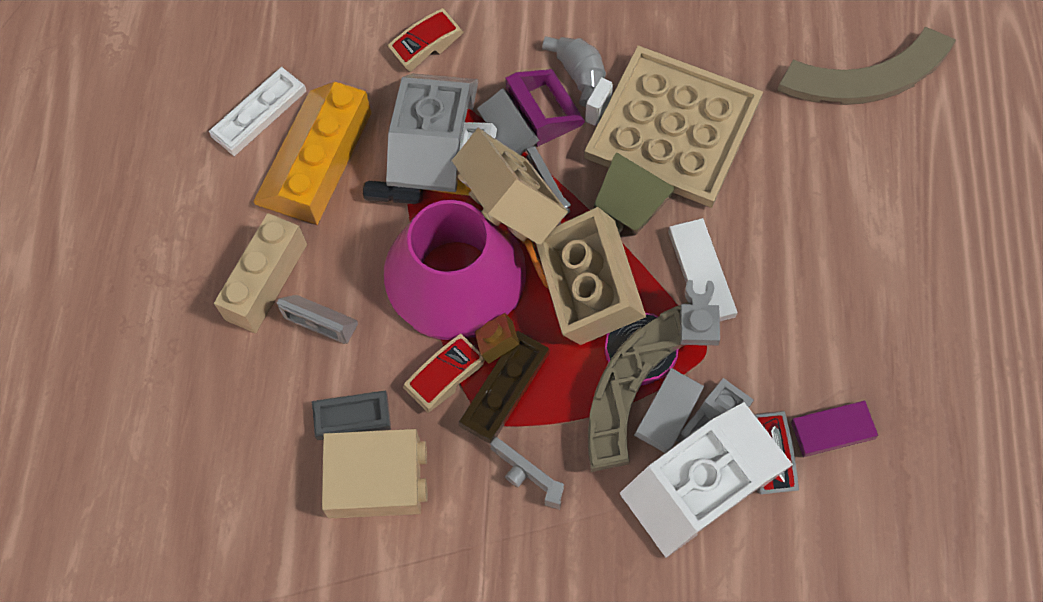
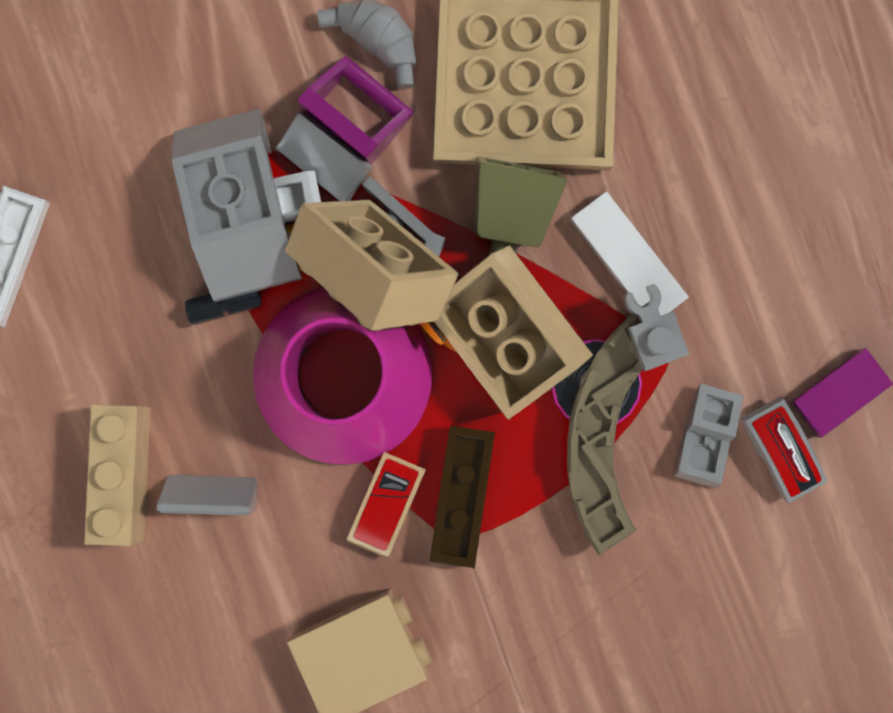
camera: 25 degrees left, 20 degrees up
light orange slope [253,81,371,225] -> none
dark grey tile [312,390,391,440] -> none
slope [388,8,464,72] -> none
pearl gold plate [475,313,520,363] -> none
light grey piece [490,437,564,510] -> none
white tile [585,78,613,126] -> none
white slope [620,402,793,558] -> none
light grey slope [634,368,704,453] -> none

